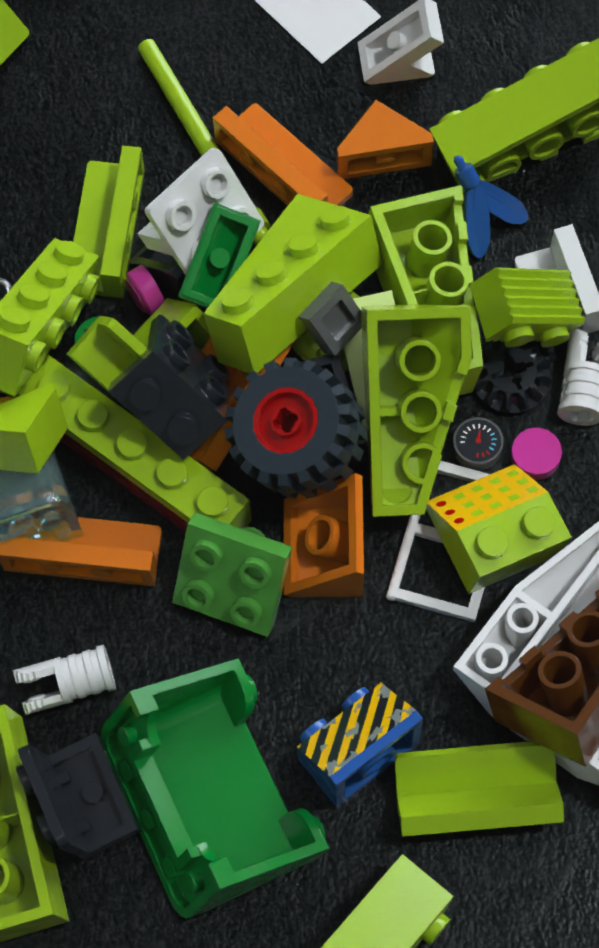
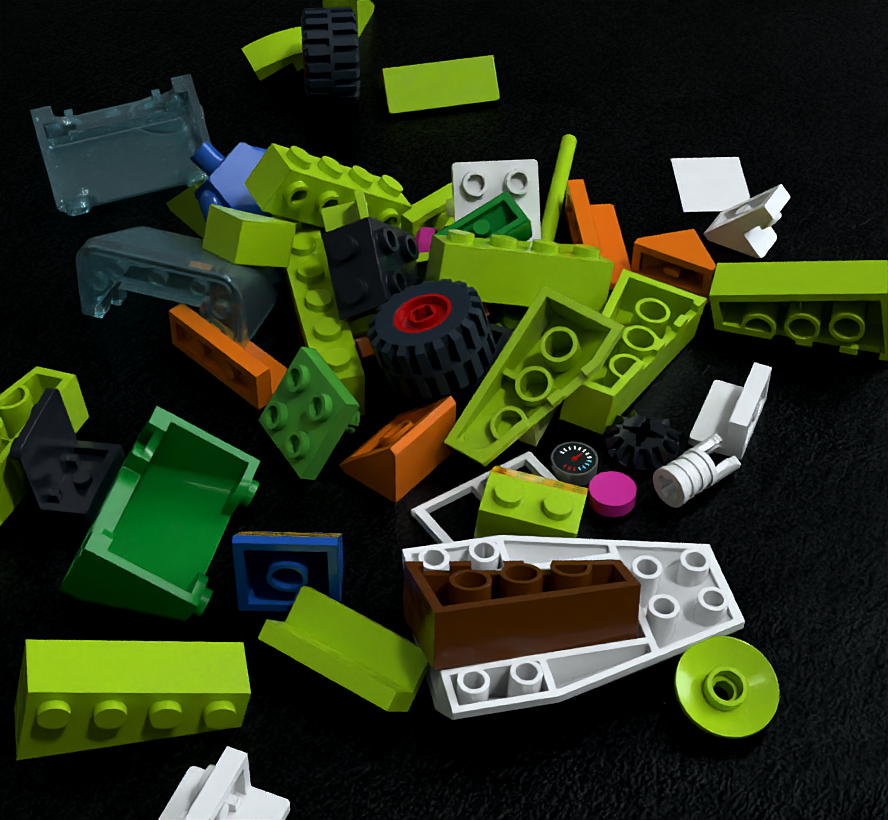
camera: 35 degrees right, 25 degrees down
white hinge [12,644,116,715] -> none
dark grey plate [298,282,362,356] -> none
blue piece [454,155,528,258] -> none
lime brick [470,268,585,347] -> none

